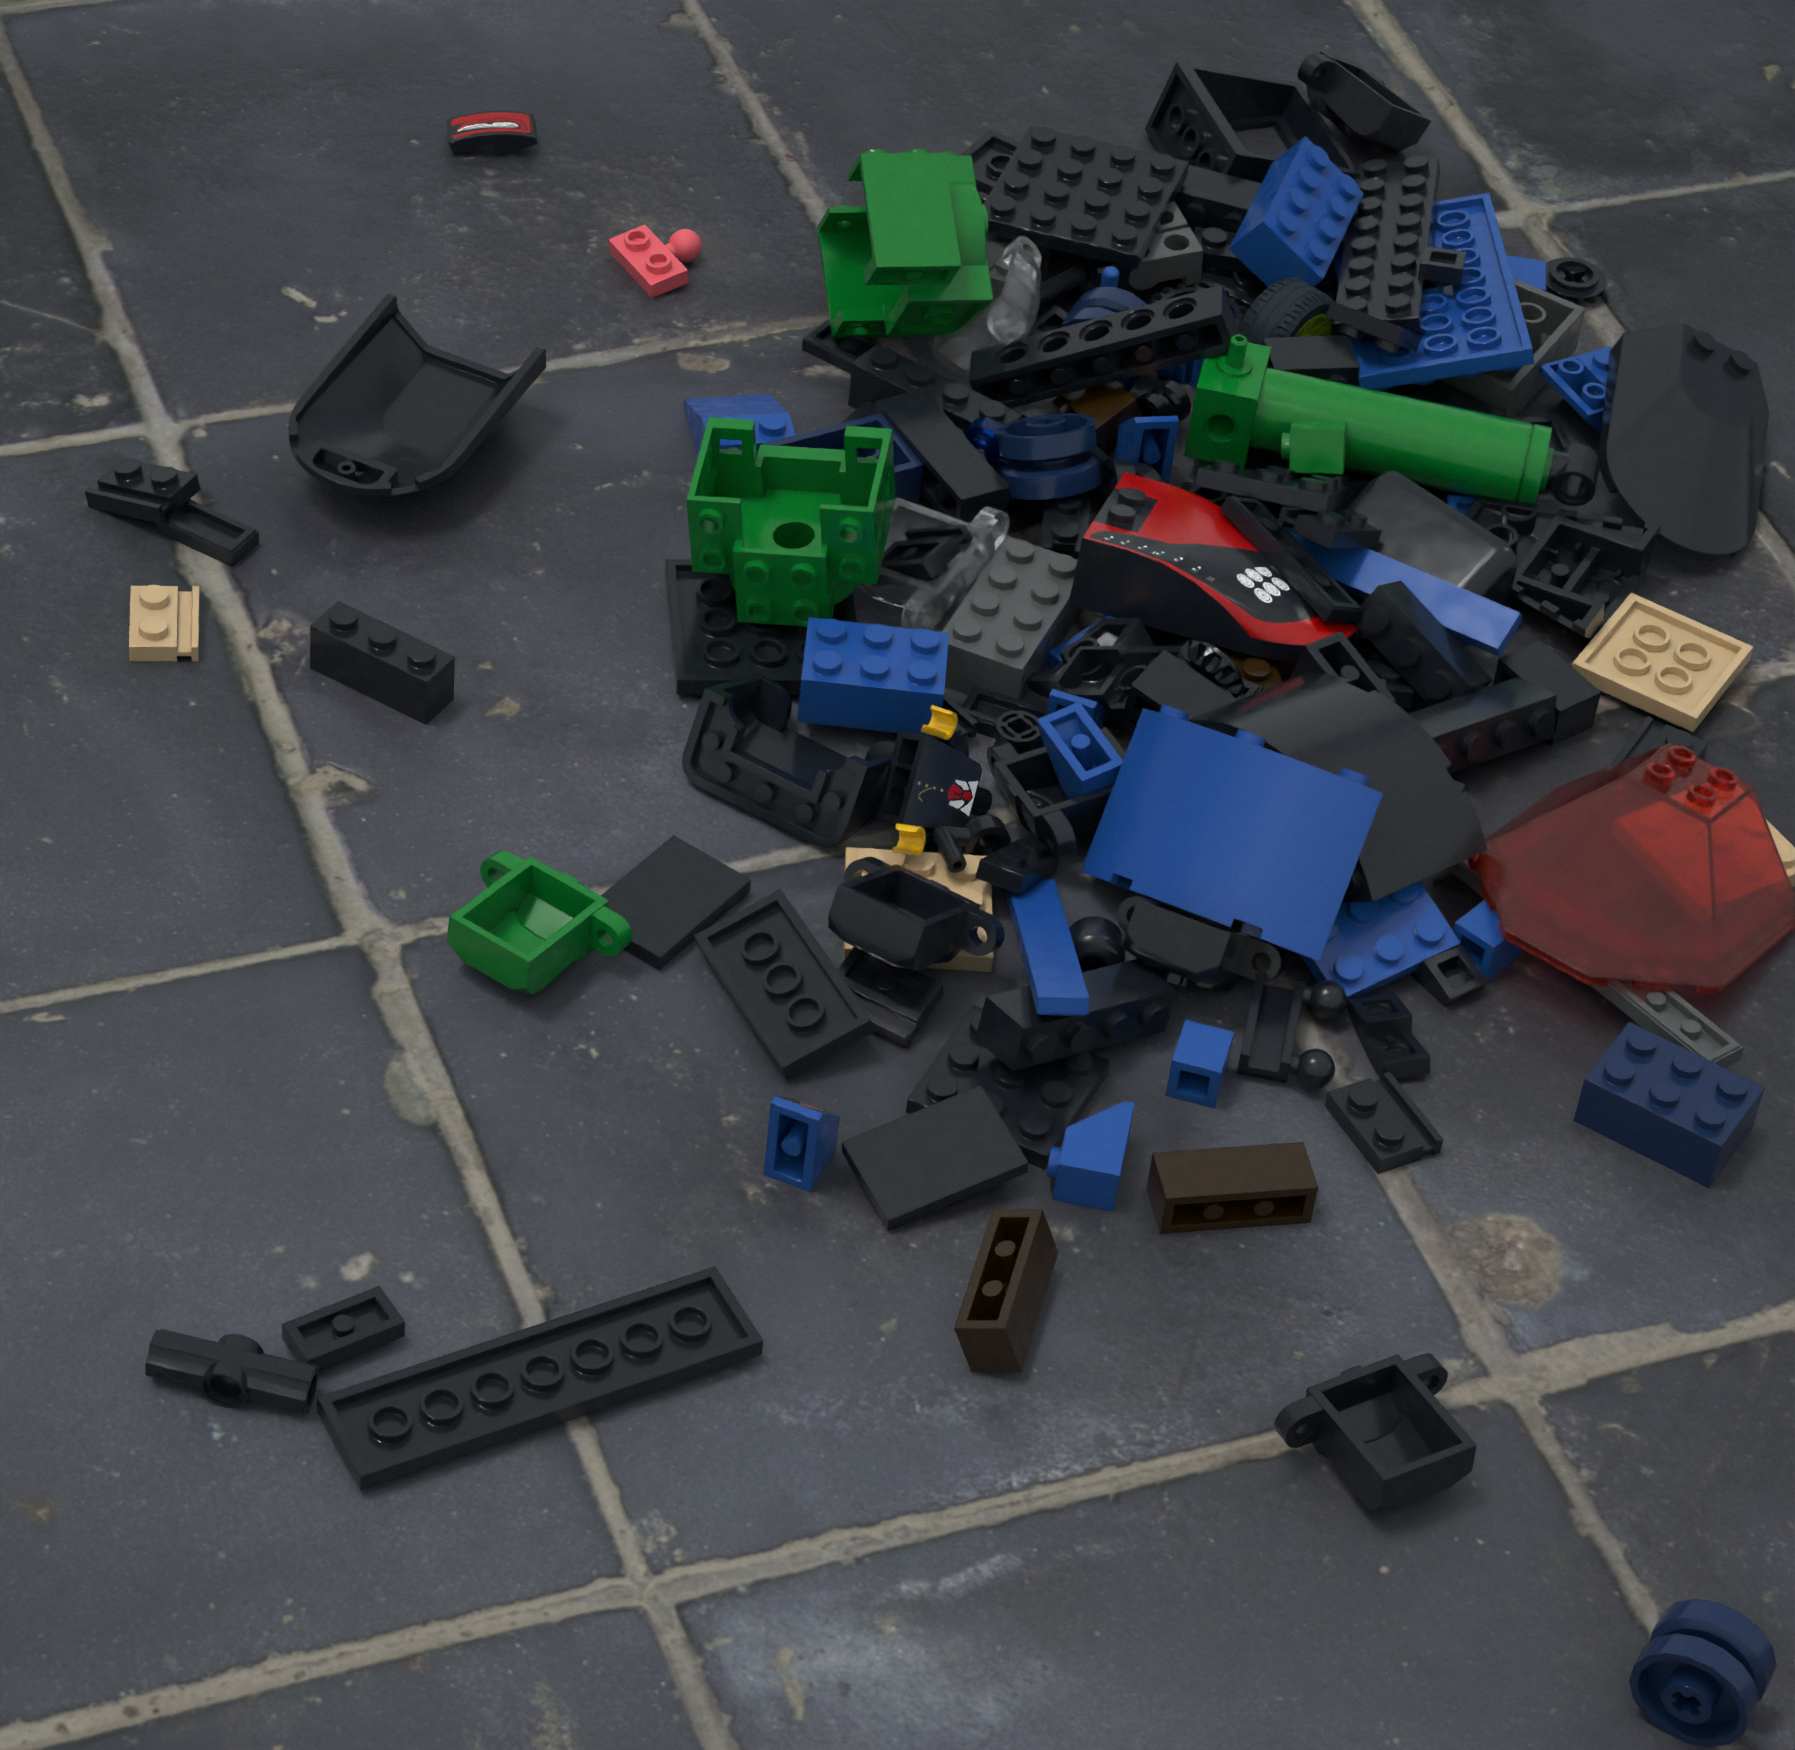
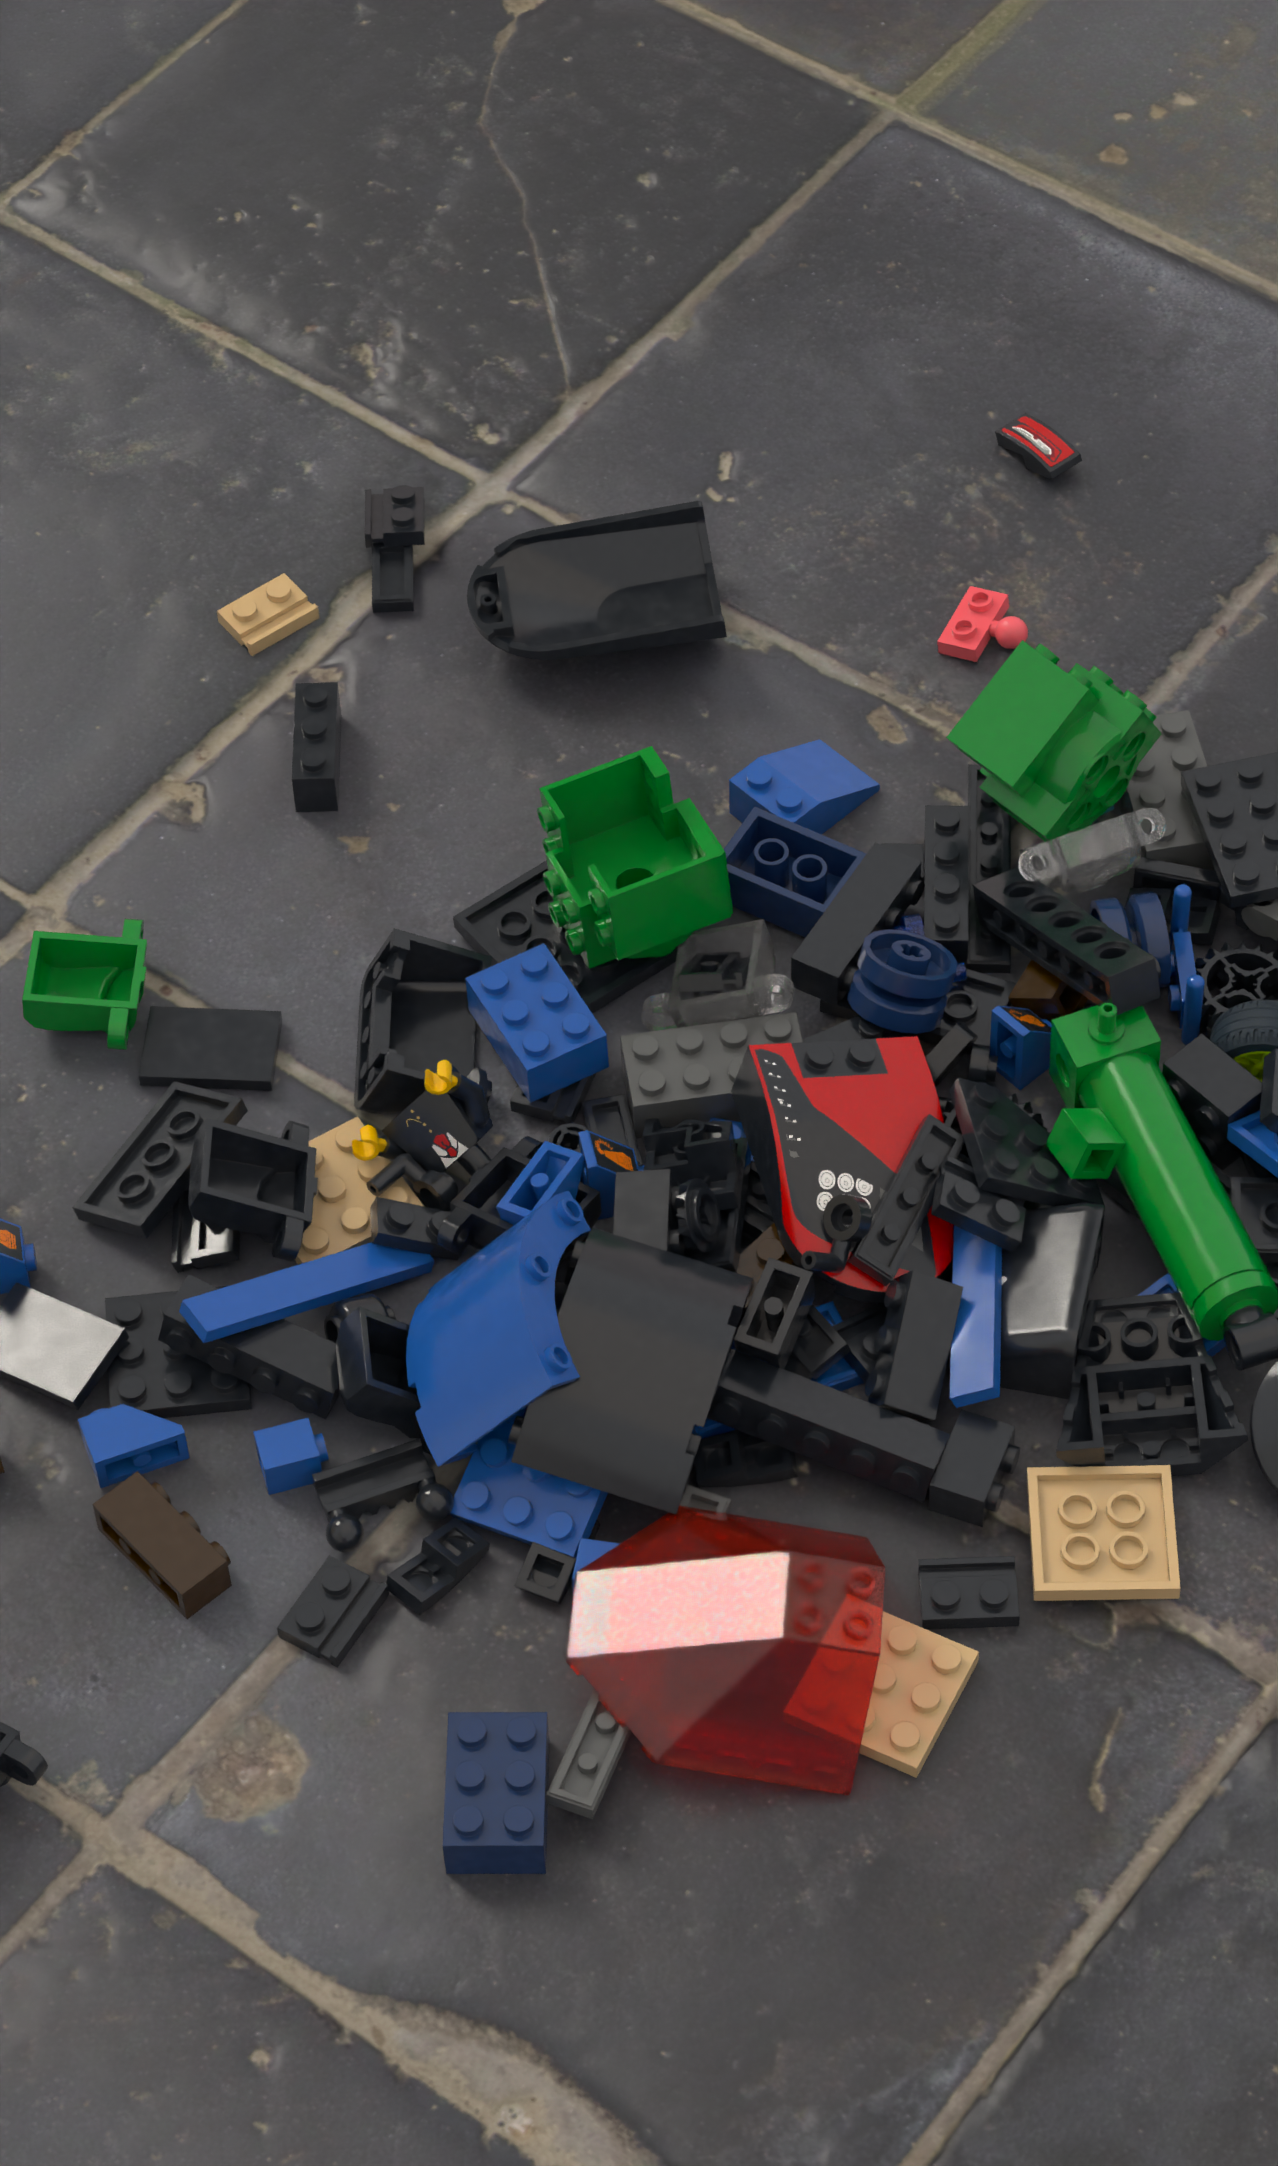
camera: 65 degrees right, 10 degrees up
none -> black plate [801,1194,872,1273]

